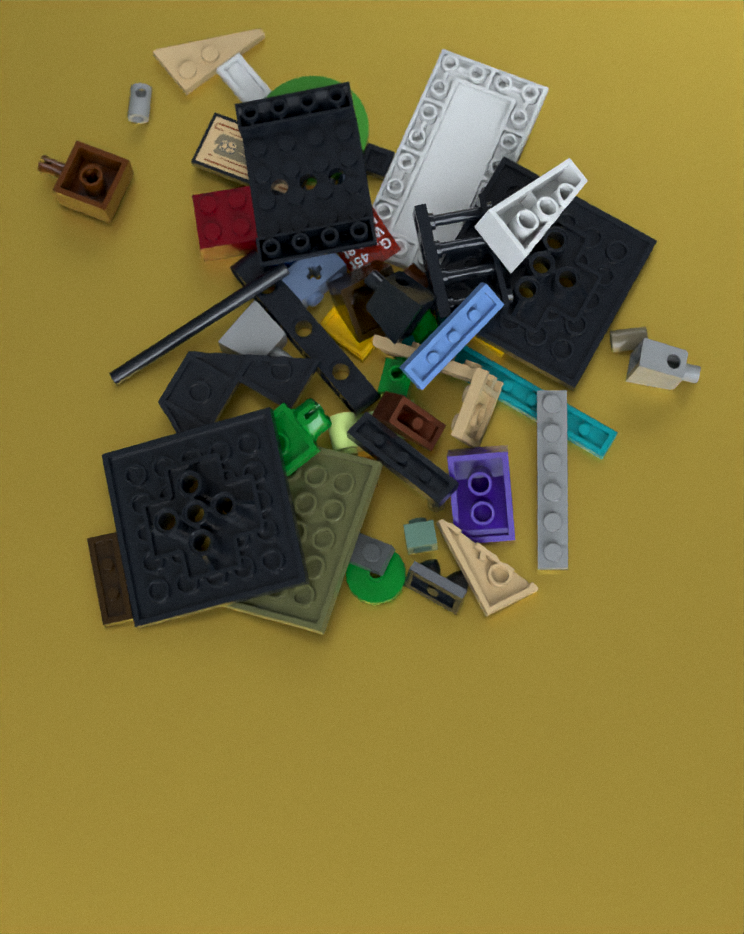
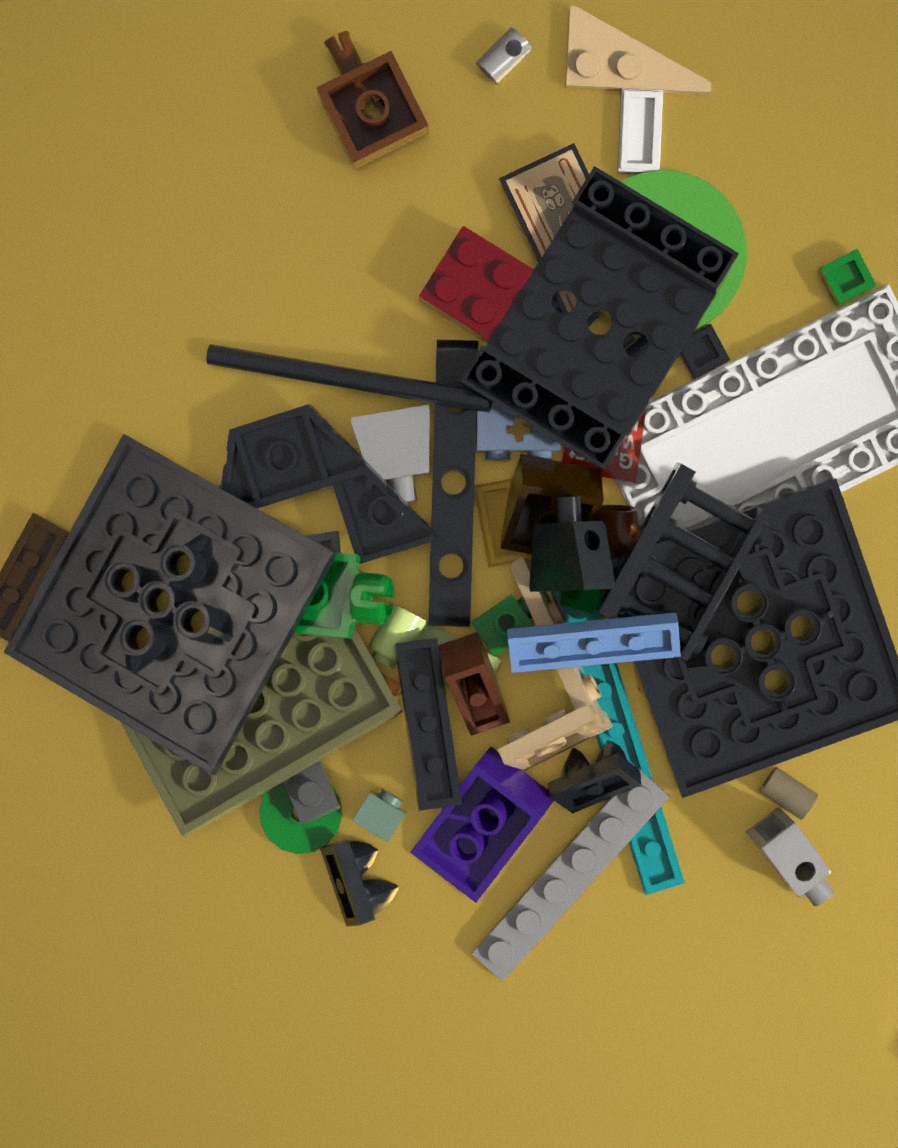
camera: 35 degrees right, 15 degrees up
tan wing [436,519,539,617] -> none
white wedge [474,158,588,273] -> none
none -> black tile [548,740,642,814]
none -> green plate [819,248,876,306]

